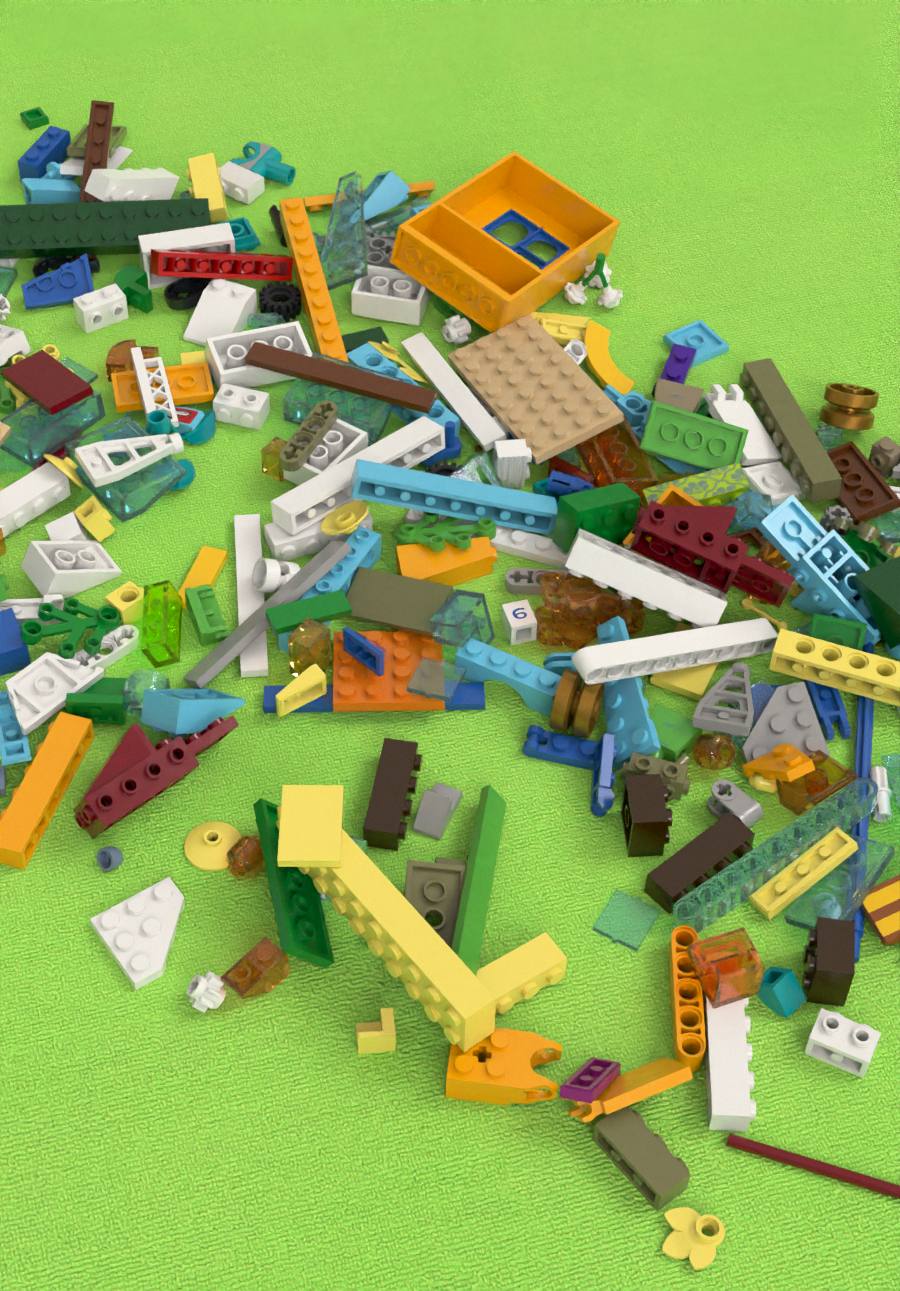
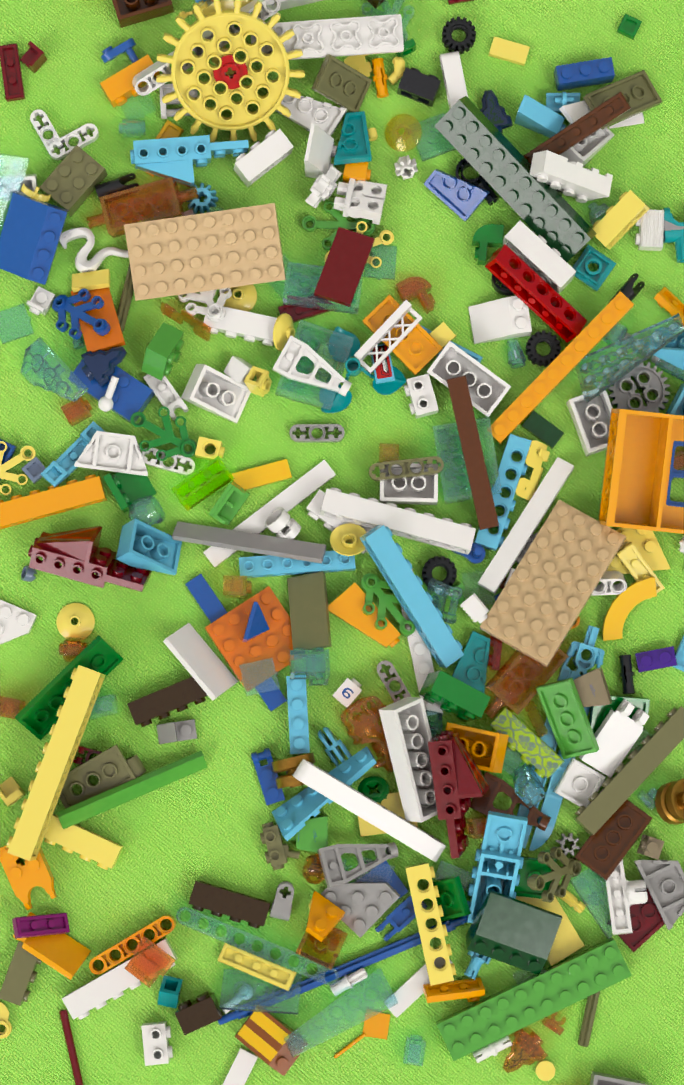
camera: 60 degrees right, 35 degrees up
white brick [73,283,129,334] -> none
green tile [265,589,352,635] -> none
light yellow slope [276,663,327,717] -> none
light yellow tile [277,785,344,867] -> none
white gear [442,315,471,346] -> none
blue hinge [546,470,594,496] -> none
blue hinge [590,733,617,818] -> none
clear light blue piece [593,890,661,952] -> none
dark brown brick [621,774,673,857] -> none
none -> white tile [163,623,238,701]
none -> light grey beam [289,424,345,443]

